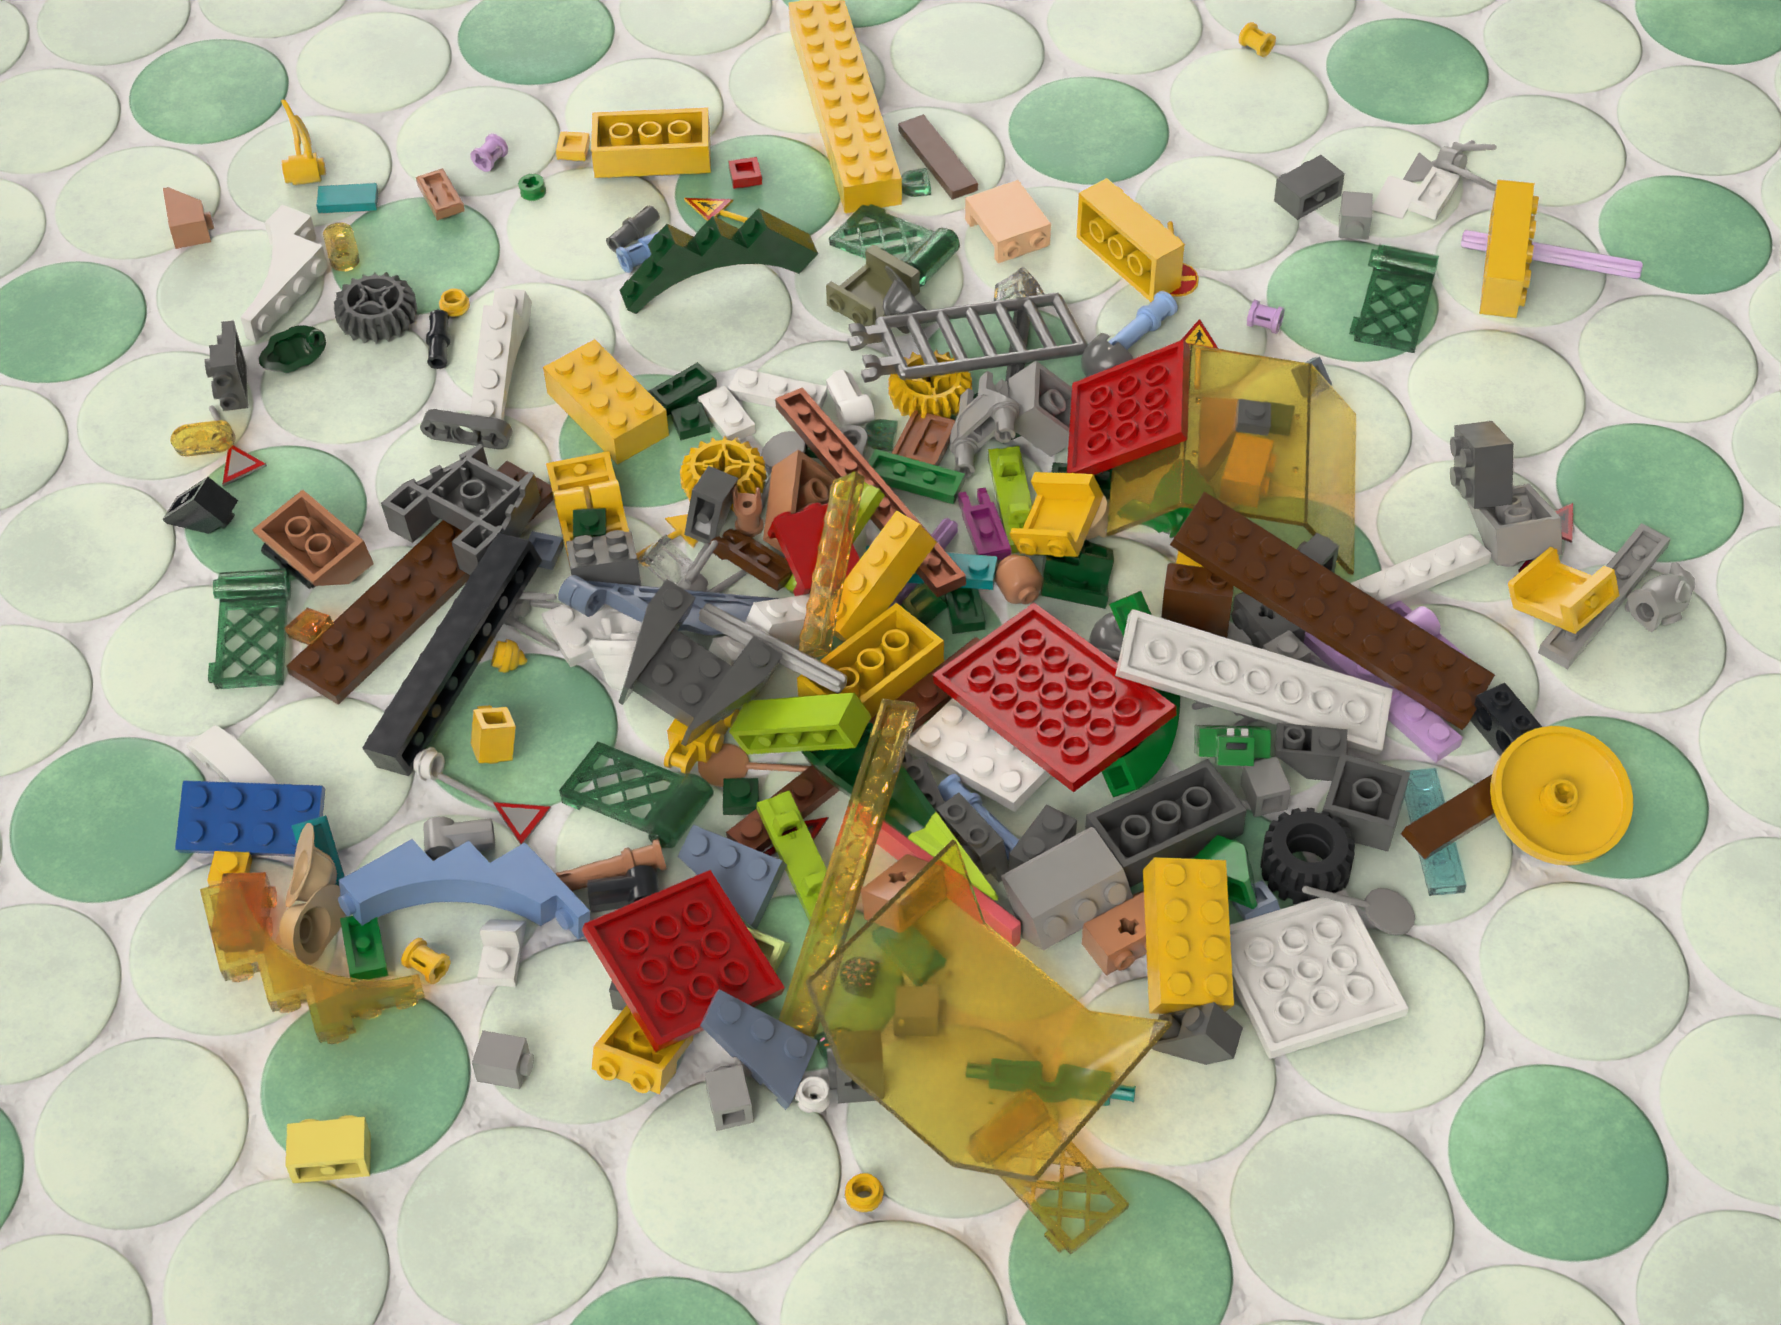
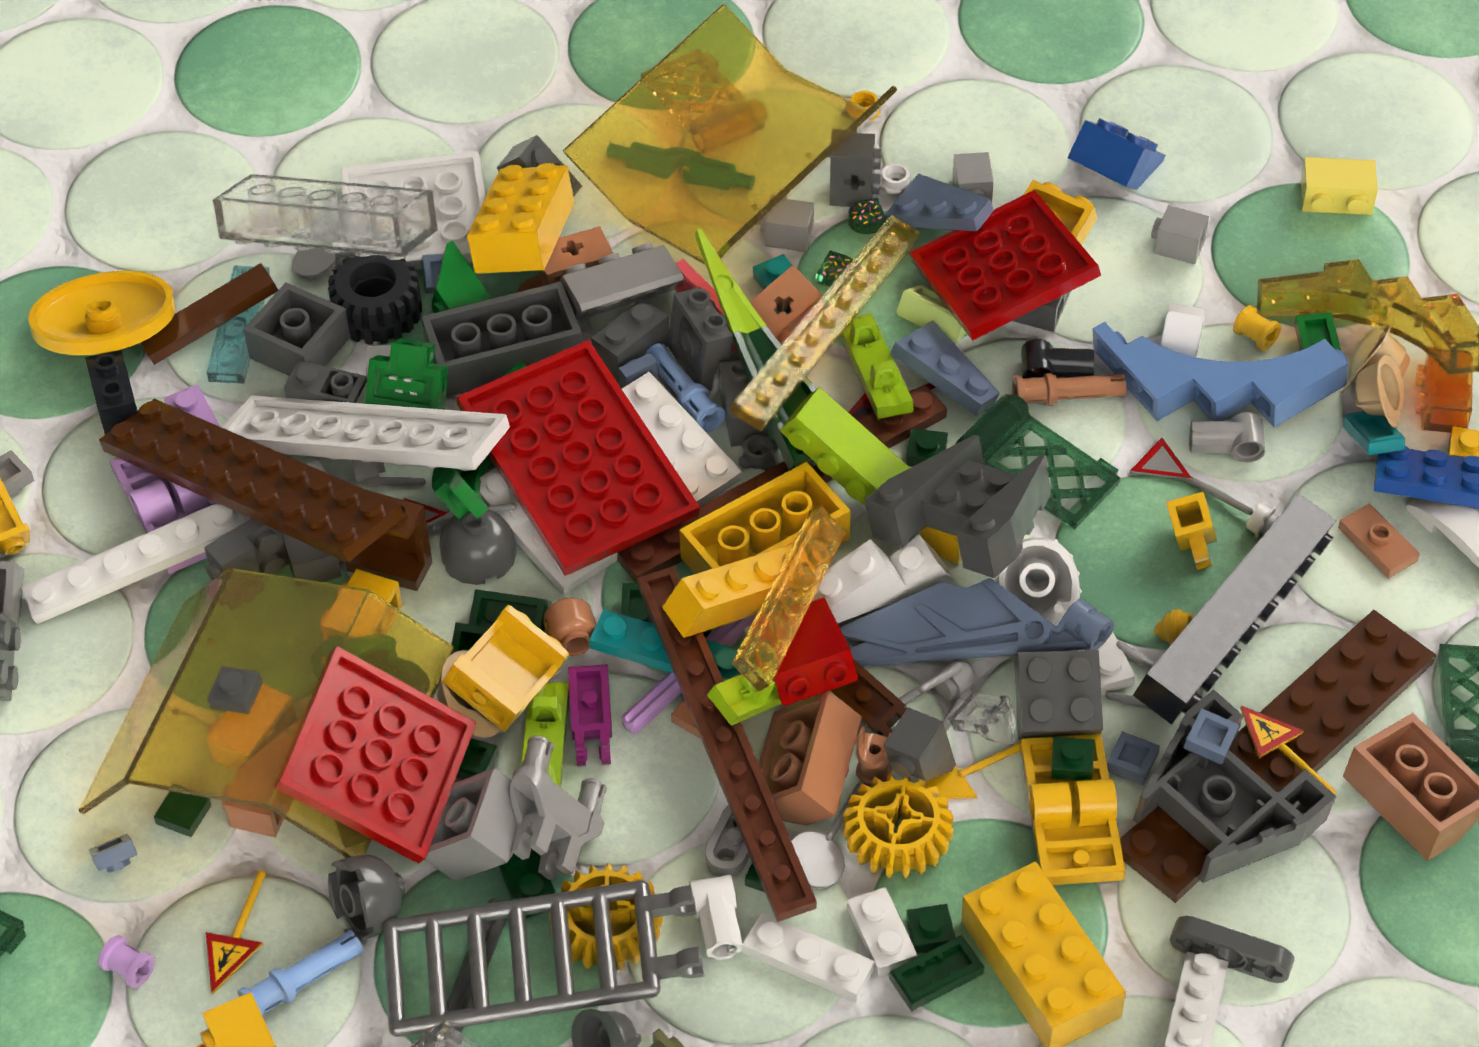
camera: 170 degrees left, 0 degrees up
clear orange plate [285,607,334,646] -> none
light grey axle [699,603,848,693] -> none
clear green tile [864,419,898,451] -> none
green plate [868,449,965,504] -> none
dark orange plate [892,410,955,466] -> none
none -> clear brick [212,174,438,260]
none -> sand blue plate [619,353,659,389]
none -> blue slope [1067,118,1166,190]
none -> sand blue plate [1184,708,1240,765]
none -> piece [1240,706,1336,795]
none -> nougat plate [1338,503,1420,579]

